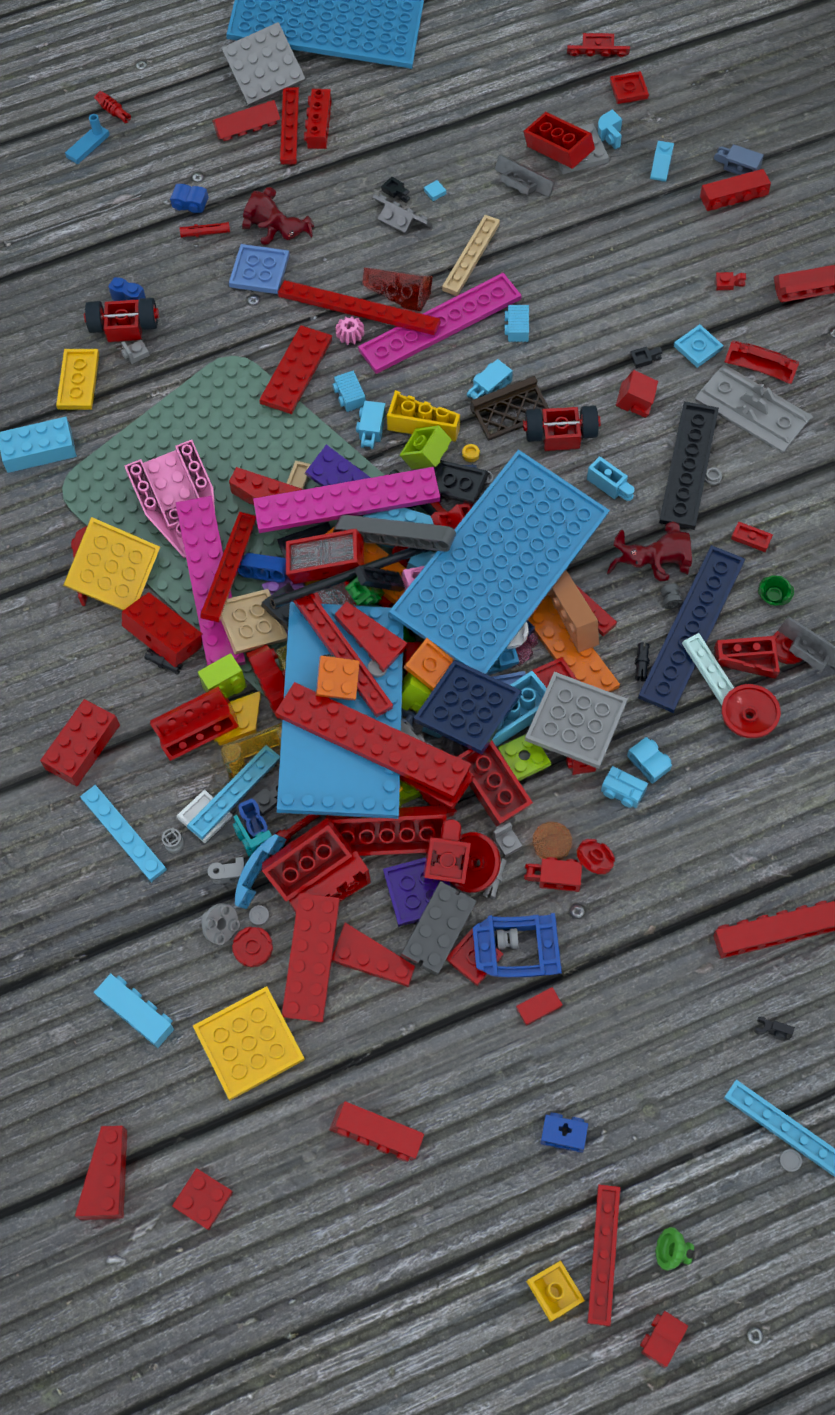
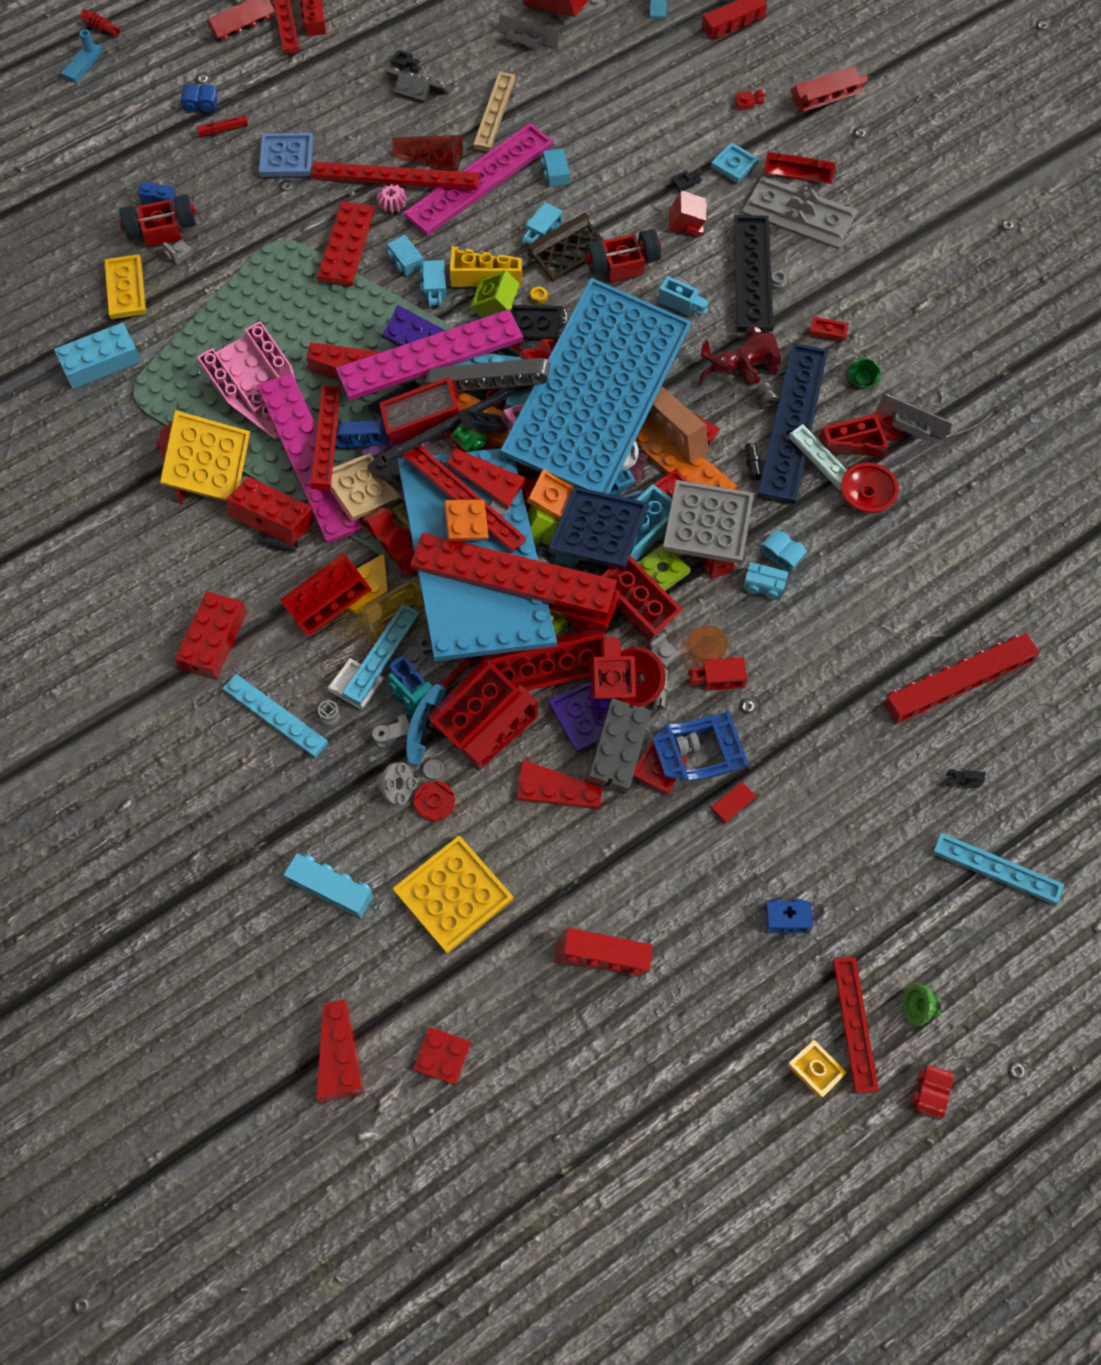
camera: 15 degrees left, 0 degrees up
lime brick [198,653,247,698] -> none
dark red animal [242,187,314,245] -> none
red plate [282,893,340,1022] -> none
tan tile [287,460,311,490] -> none
medium azure tile [424,180,446,201] -> none
red tile [577,839,615,874] -> none
light grey piece [779,1149,802,1172] -> none

